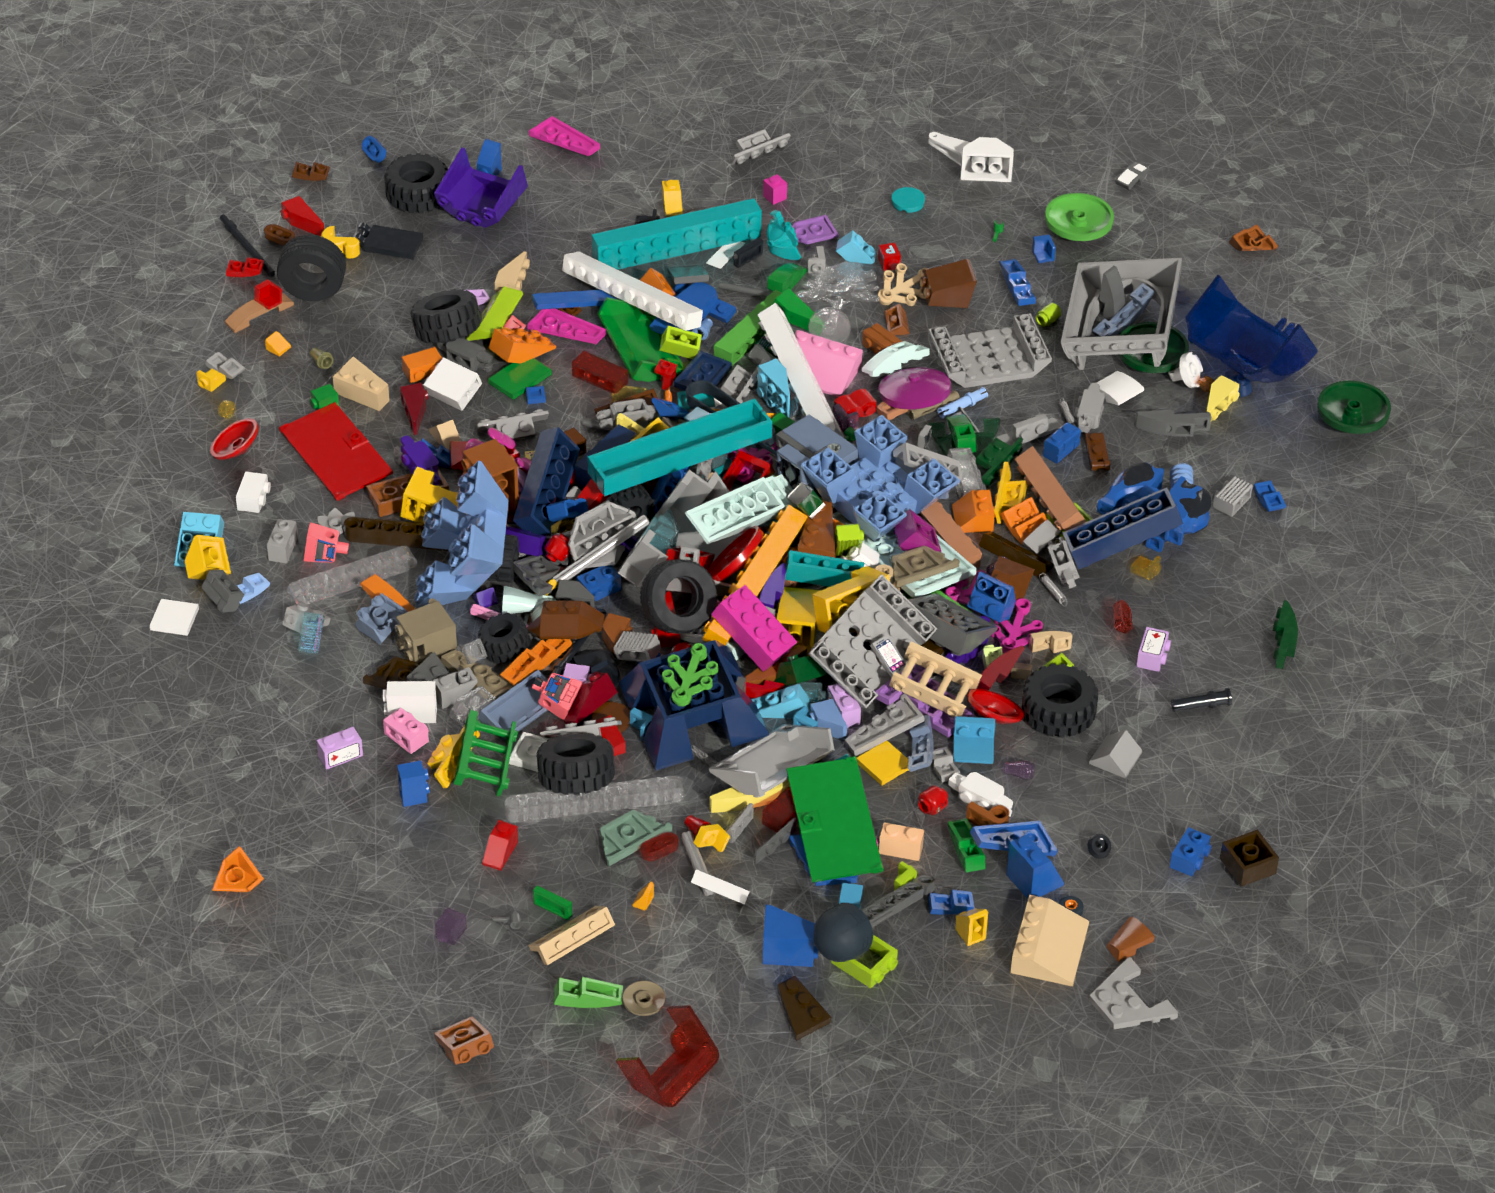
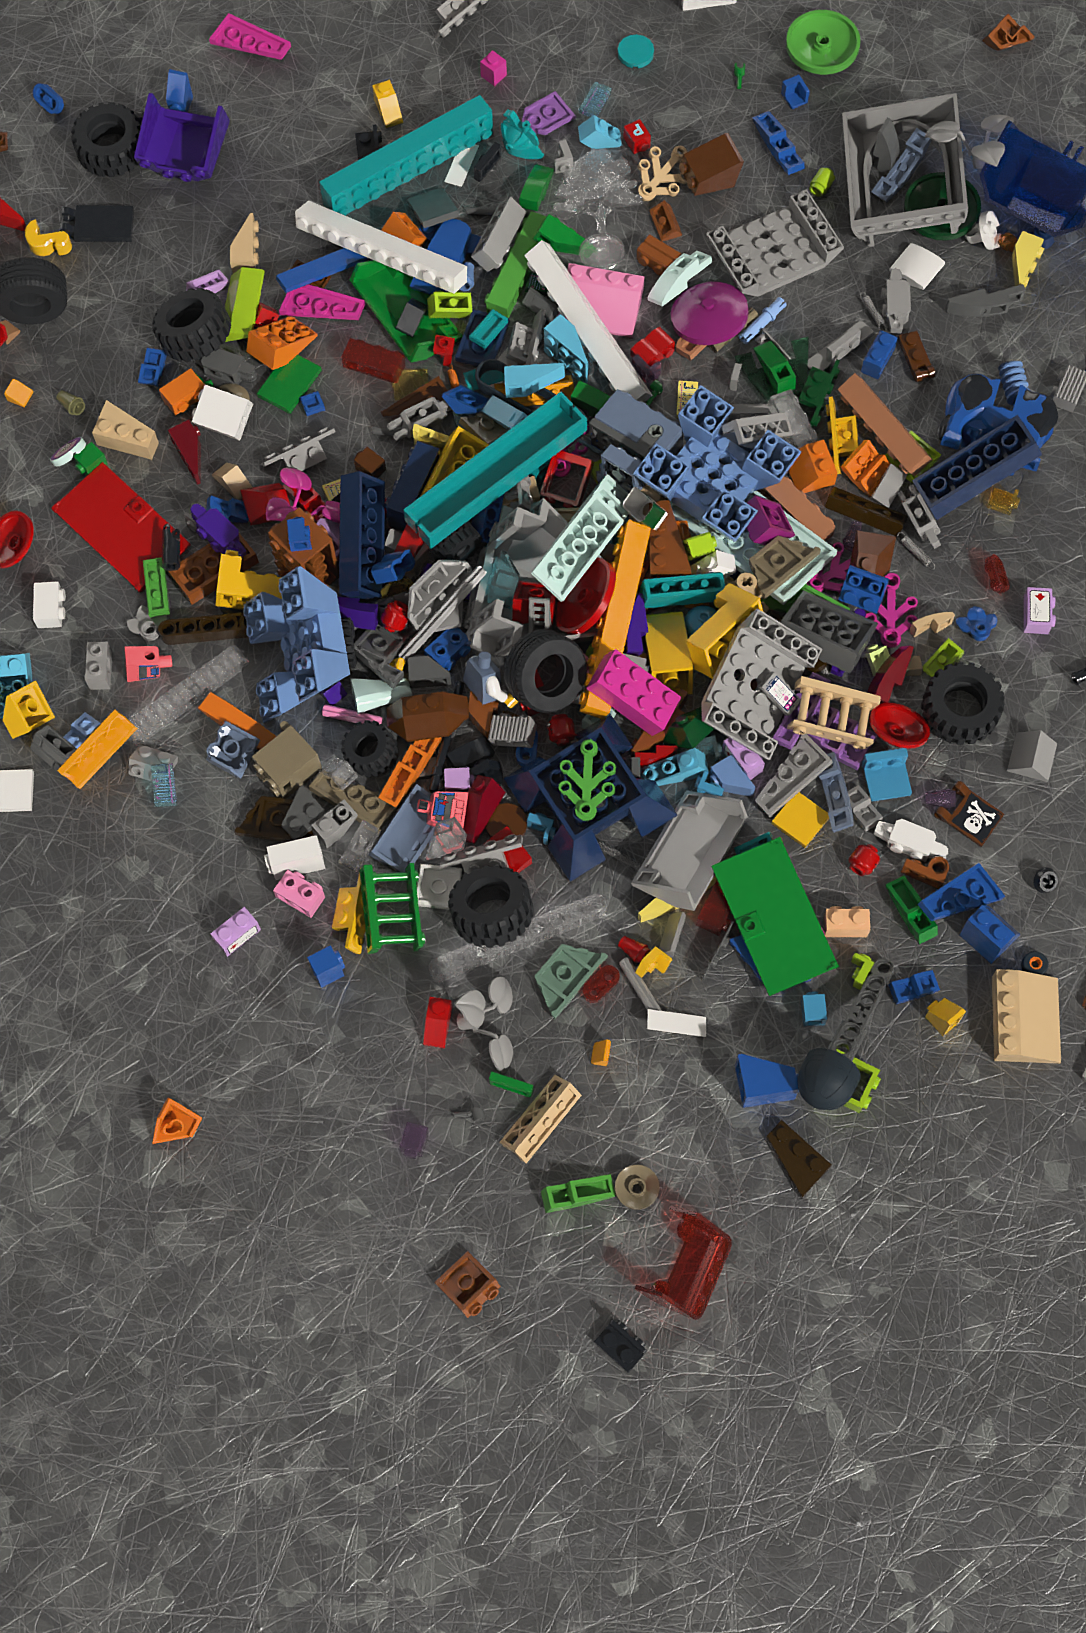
camera: 10 degrees left, 25 degrees up
none -> tile [50,437,86,467]
none -> light orange fence [57,710,138,789]
none -> blue slope [138,348,167,386]
none -> bright green tile [143,557,170,618]
none -> black piece [162,524,180,571]
none -> blue brick [287,517,312,552]
none -> black slope [396,298,428,338]
none -> clear slope [425,817,467,860]
none -> light grey plant [454,977,513,1075]
none -> sand blue torso [463,652,518,708]
none -> teal tile [469,309,508,349]
none -> light grey brick [471,196,526,272]
none -> medium azure slope [504,363,565,398]
none -> clear light blue tile [579,82,612,117]
none -> black bracket [594,1319,647,1373]
none -> light grey plant [925,115,1014,169]
none -> flag [934,781,1004,847]
none -> blue plate [956,606,997,641]

